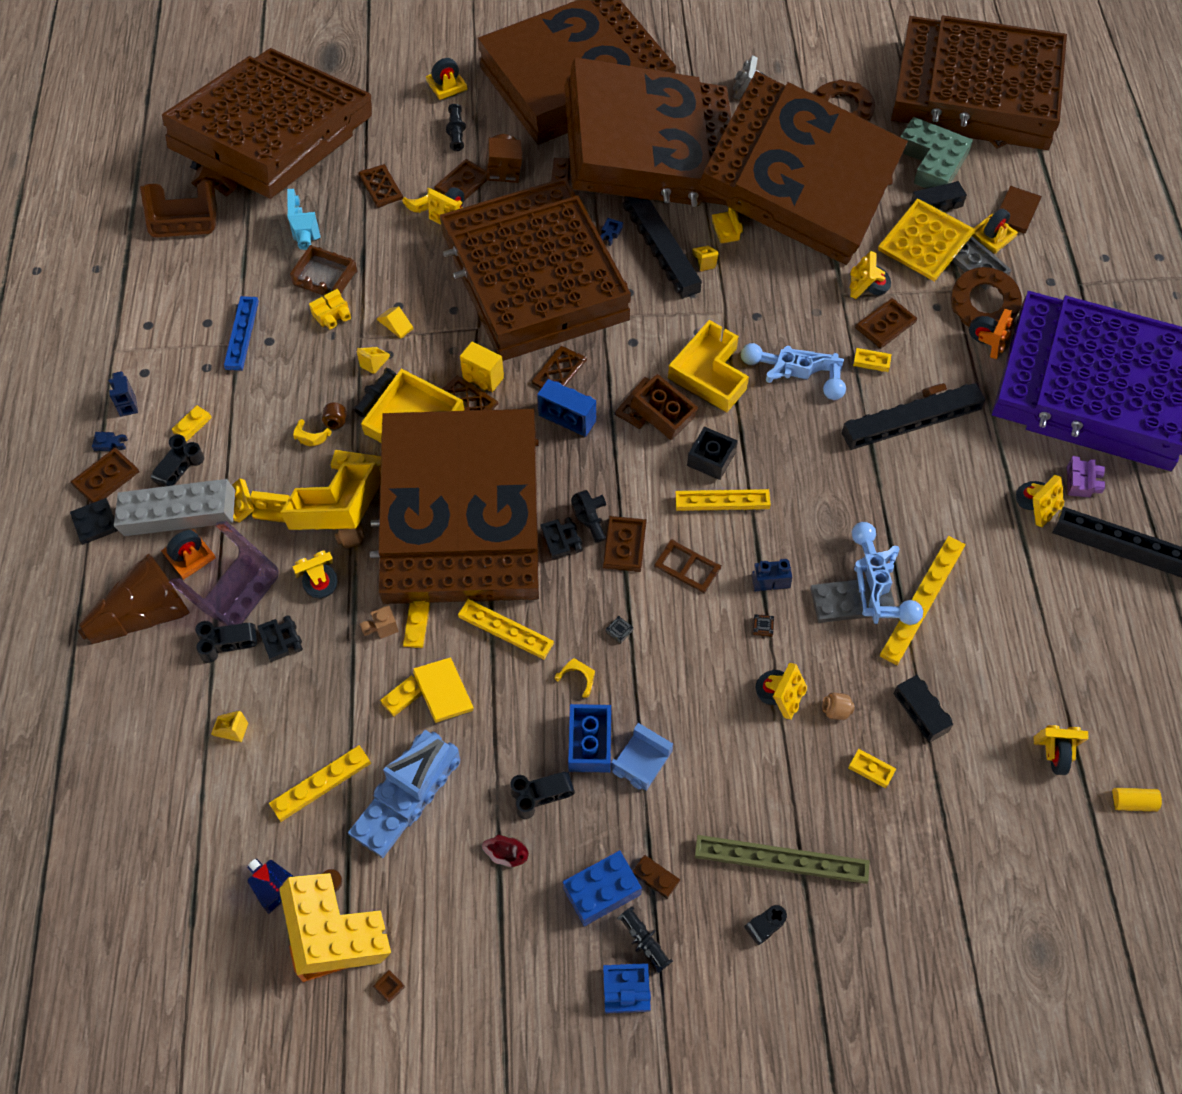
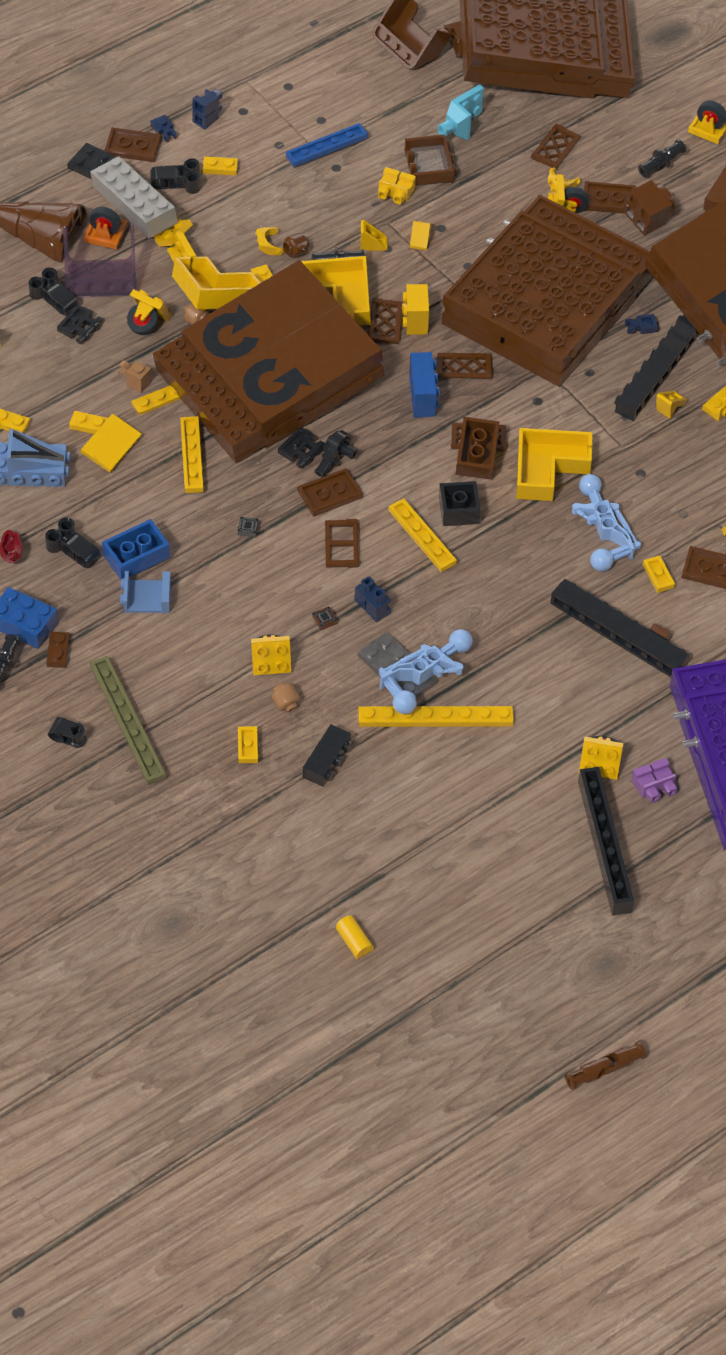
camera: 55 degrees right, 5 degrees down
yellow helmet [554,658,595,699] -> none
yellow plate [1033,725,1088,775] -> none

